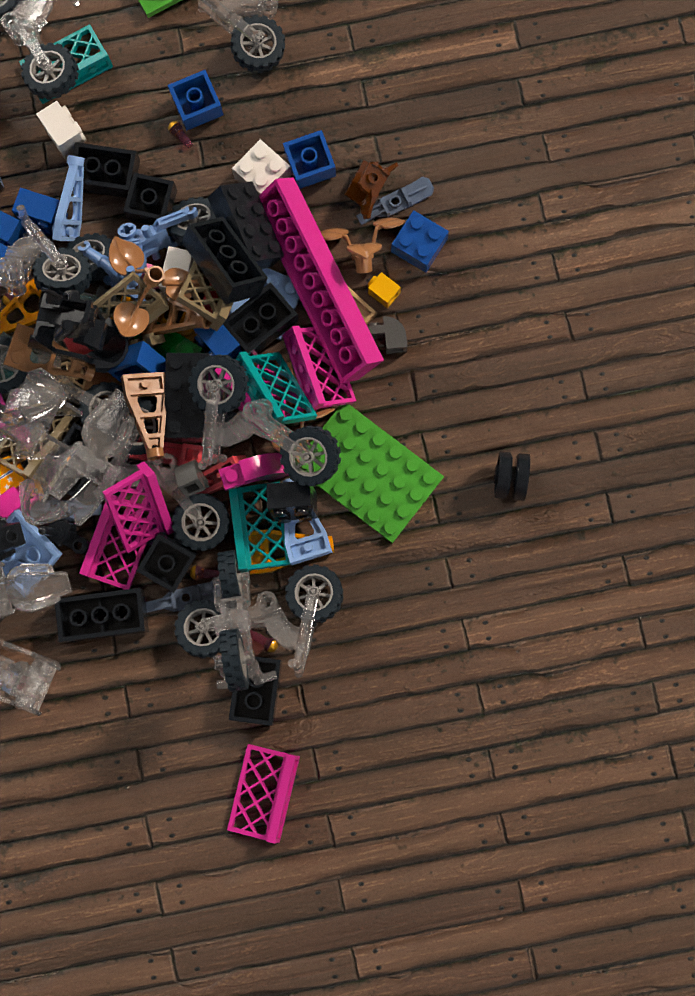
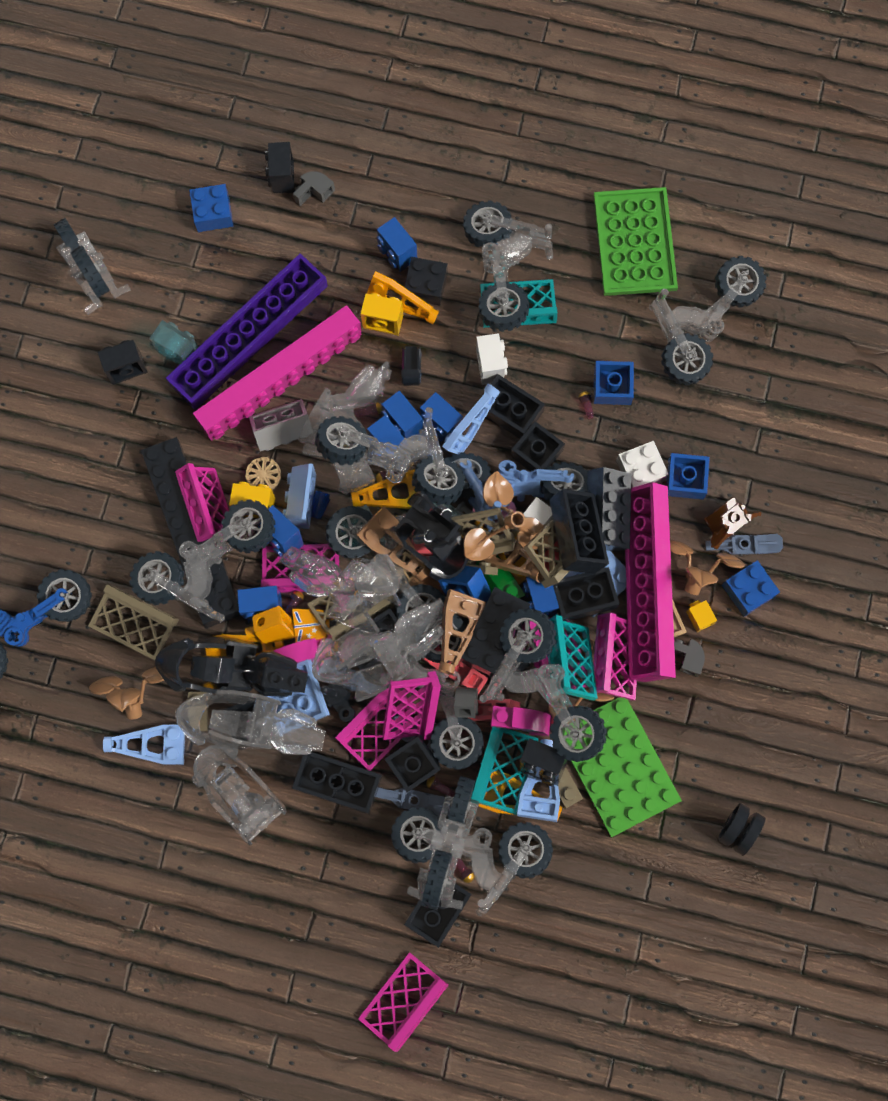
camera: 20 degrees right, 5 degrees down
none -> dark tan plate [558,767,583,809]

